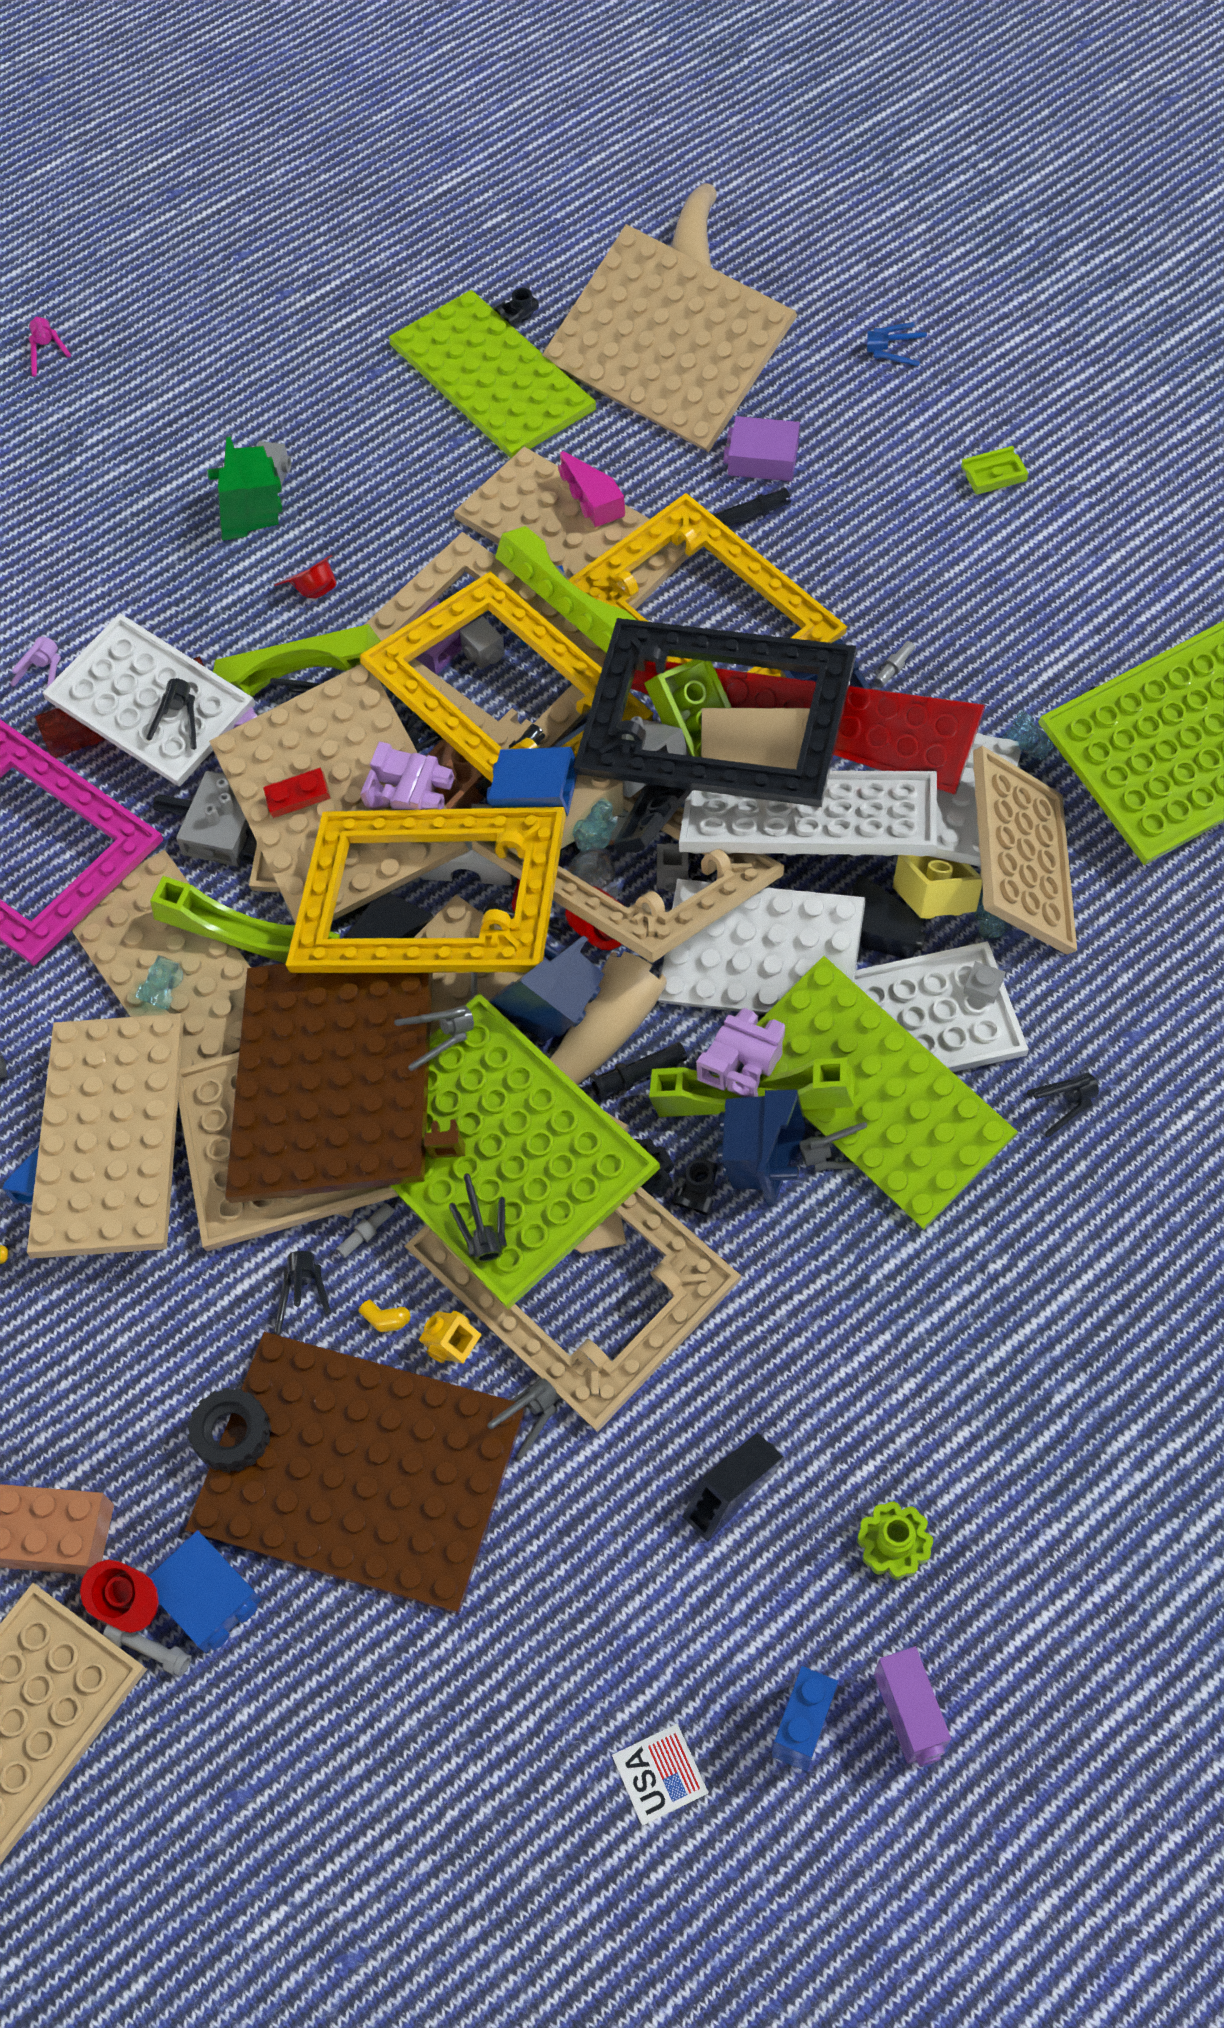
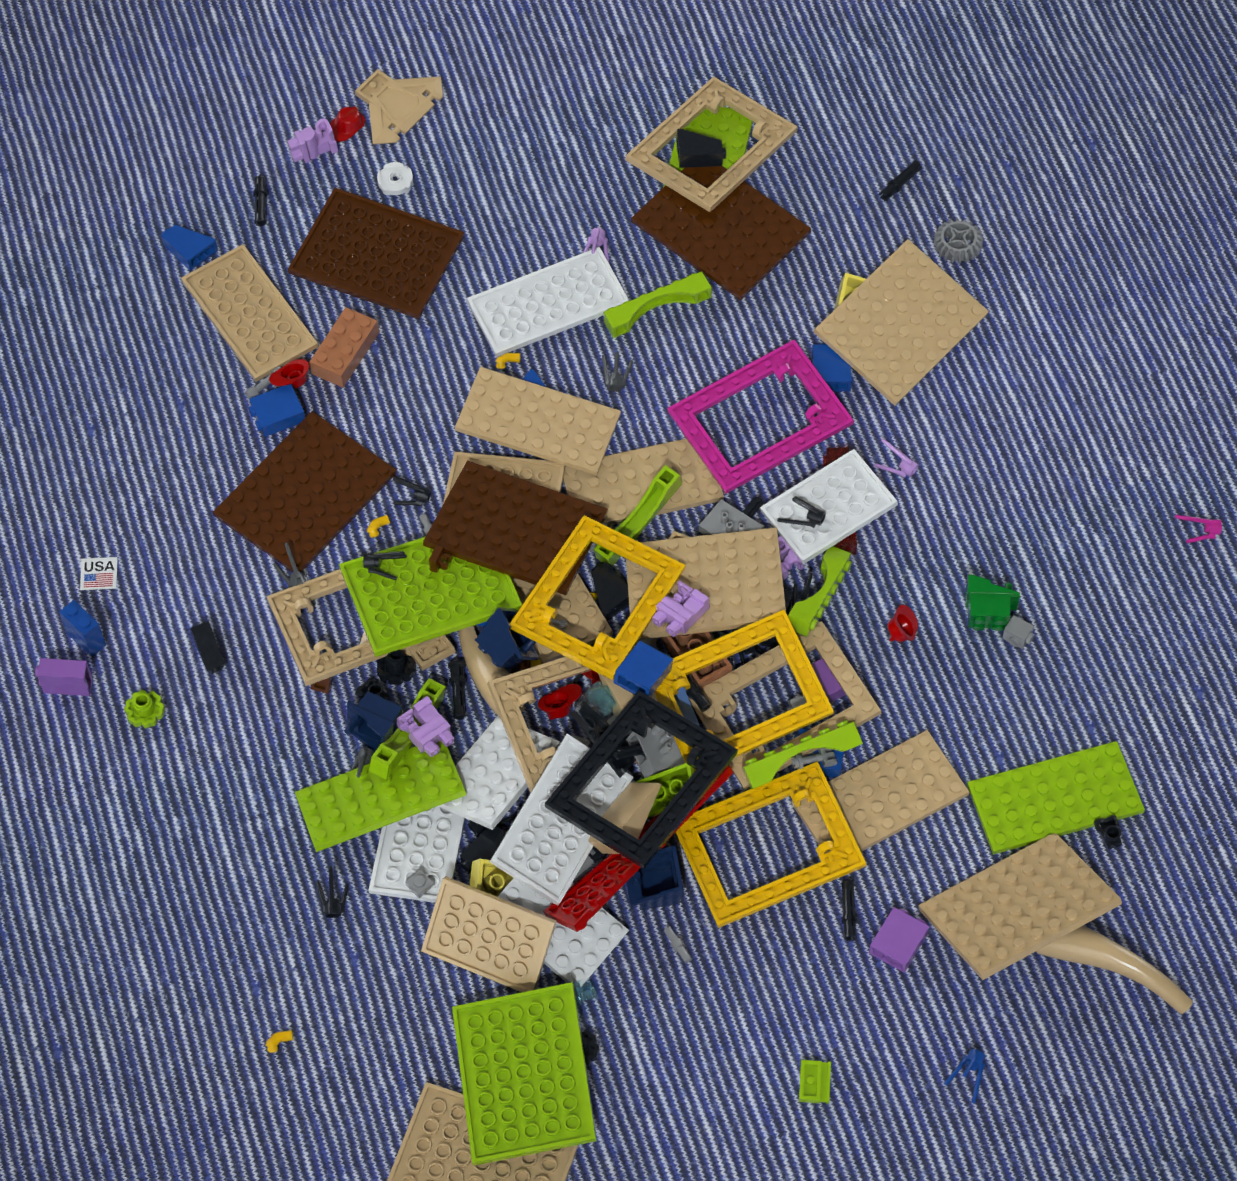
camera: 110 degrees right, 0 degrees up
clear light blue plate [135,955,183,1011] -> none
black tyre [187,1388,271,1473] -> none
red plate [263,767,331,818] -> none
dark grey plant [394,1005,474,1071] -> none
yellow brick [418,1311,482,1364] -> none
dark pink slope [558,451,625,527] -> none

